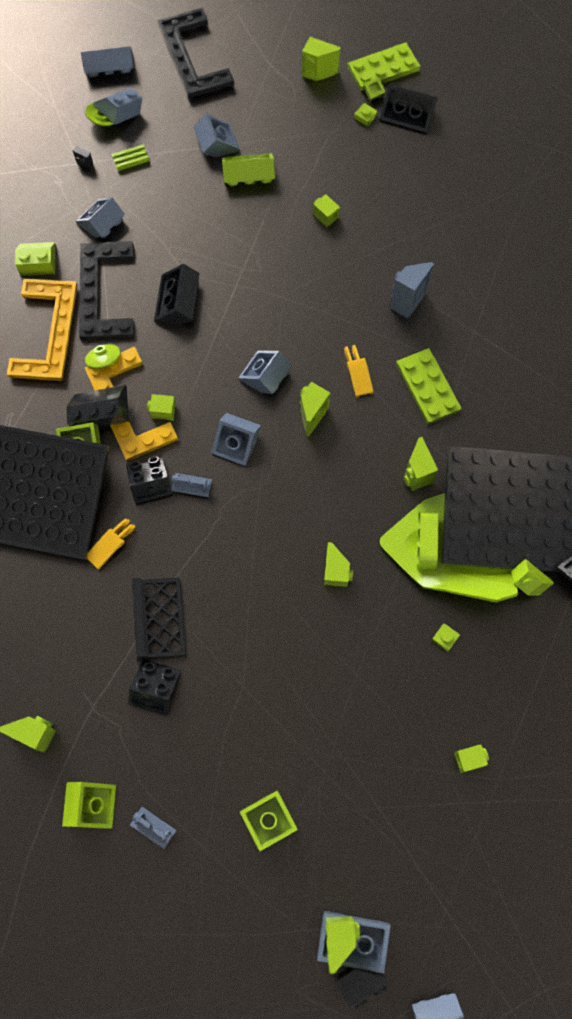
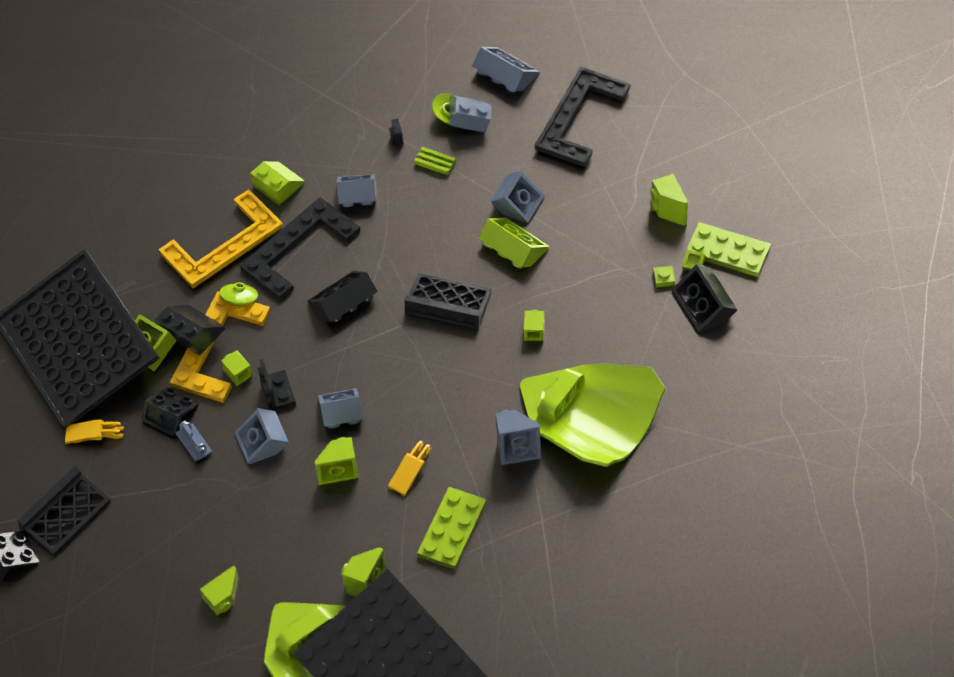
camera: 50 degrees right, 15 degrees down
none -> black bracket [257,359,296,411]
none -> black fence [404,273,492,329]
none -> lime windscreen [520,364,666,467]

